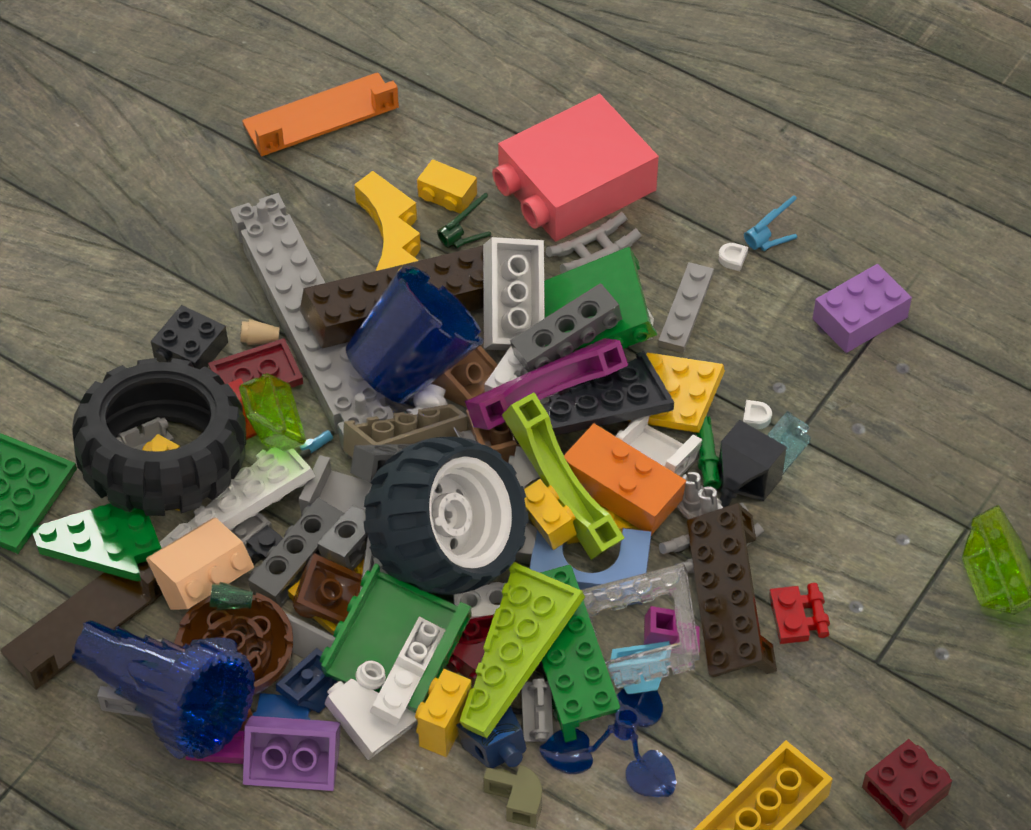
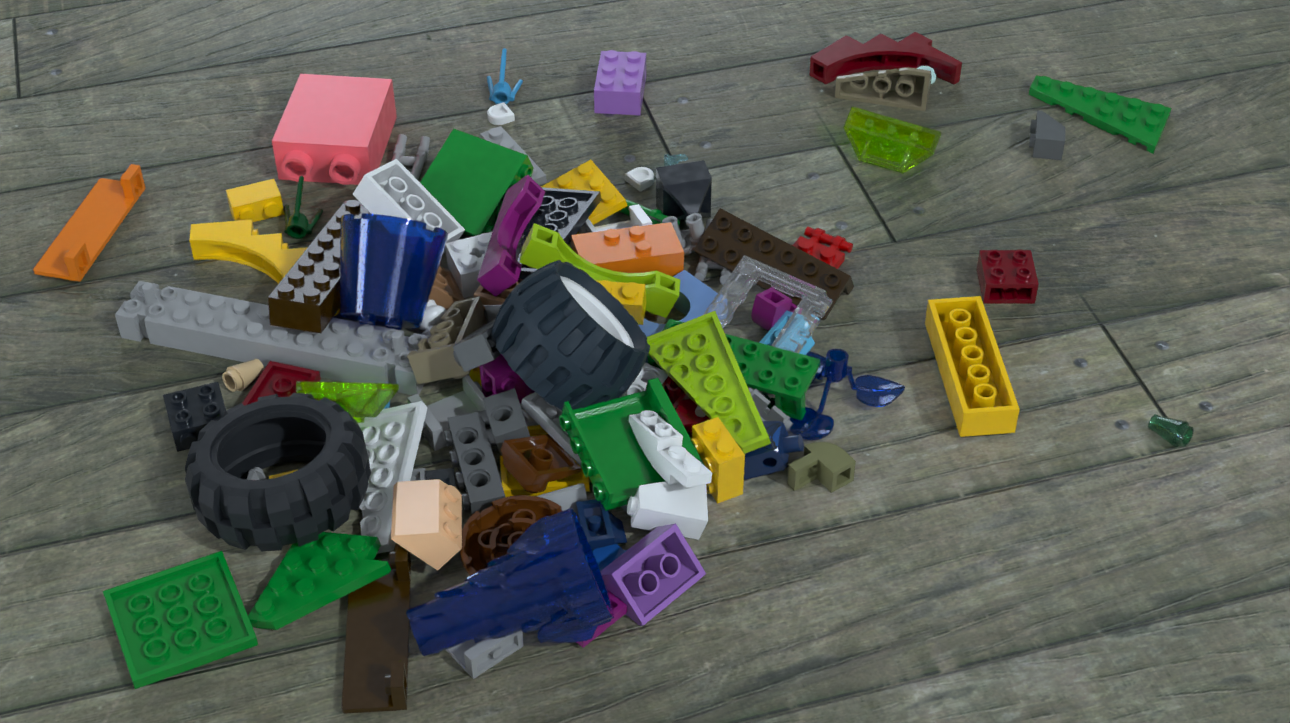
camera: 50 degrees left, 10 degrees down
clear green cone [209,582,253,611] -> none
white plate [355,661,386,690] -> none
dark grey brick [510,283,622,373] -> none

